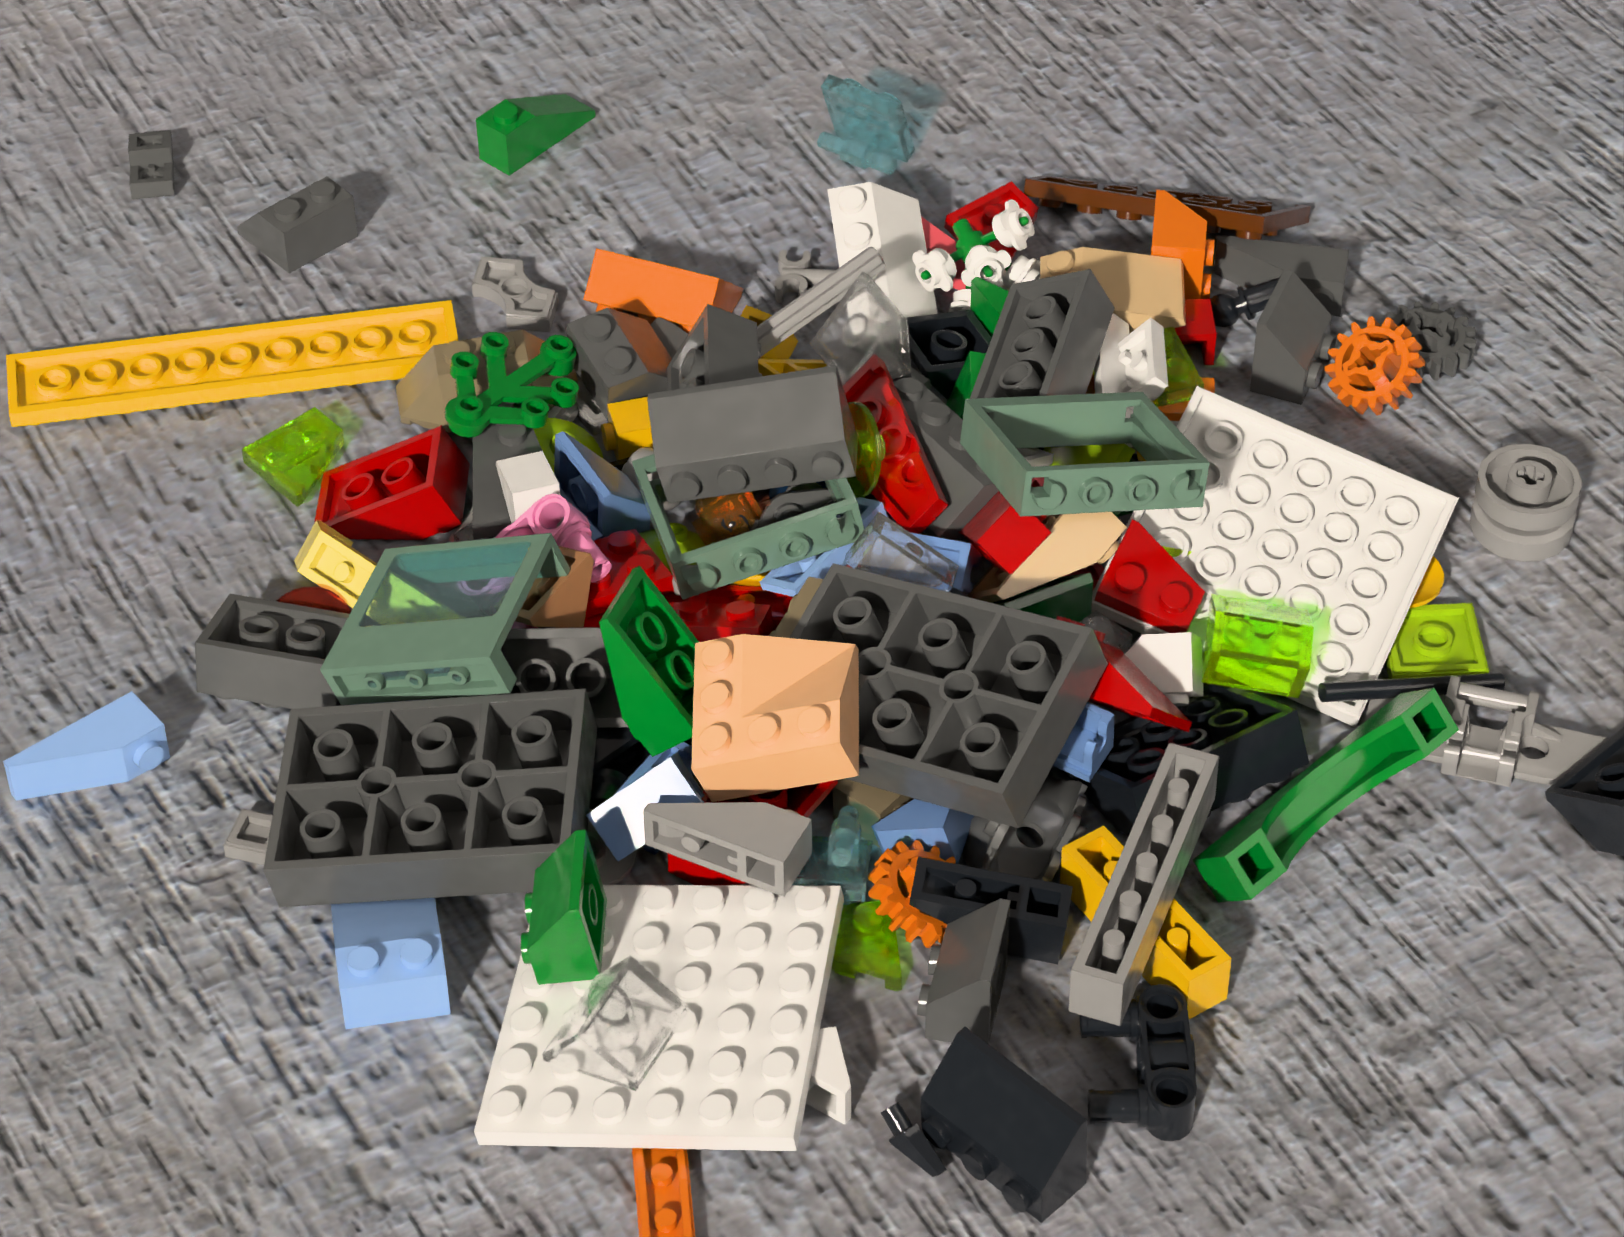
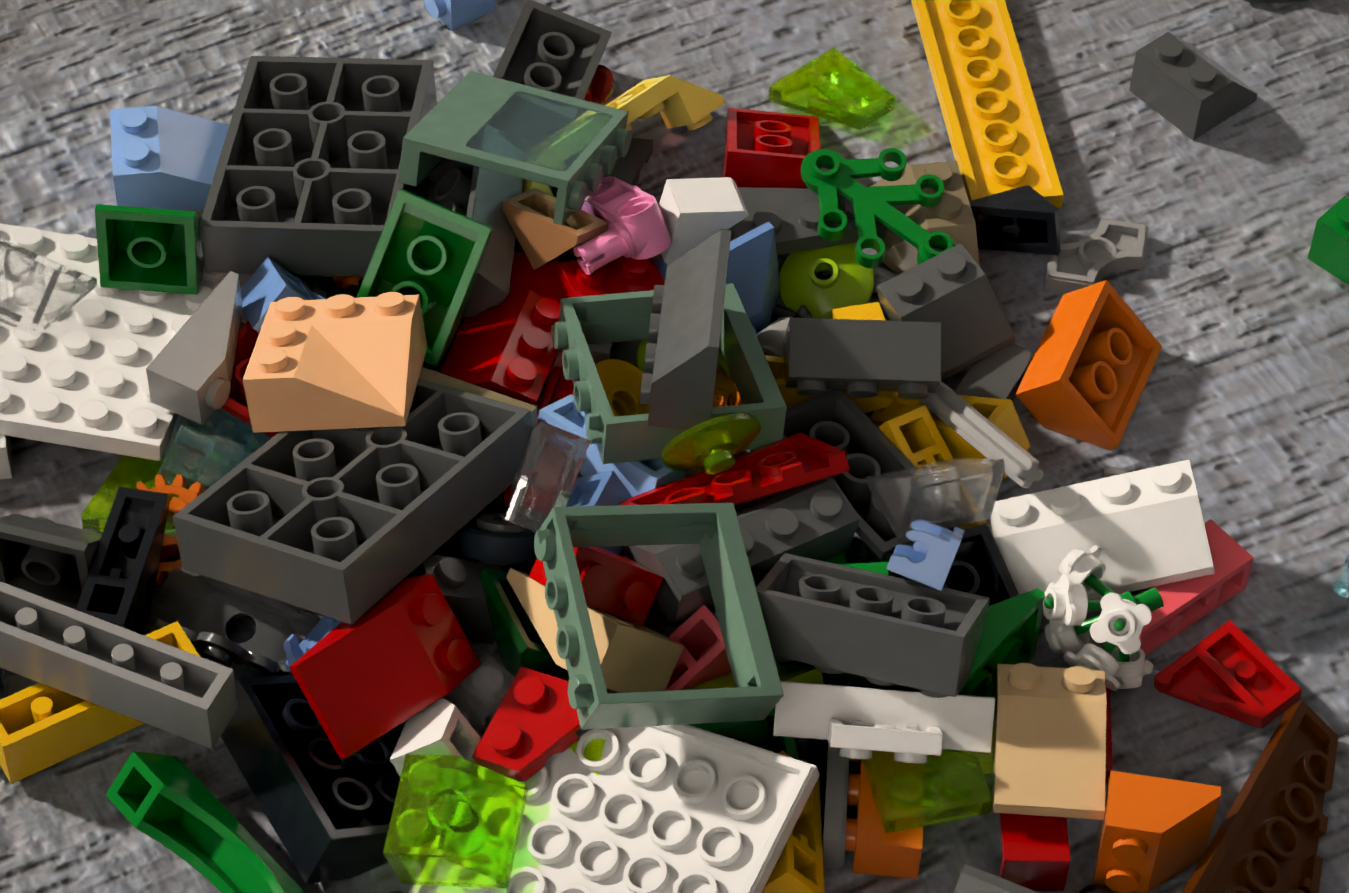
camera: 90 degrees right, 5 degrees up
none -> medium blue hinge [886,520,965,591]
none -> black slope [969,185,1061,256]

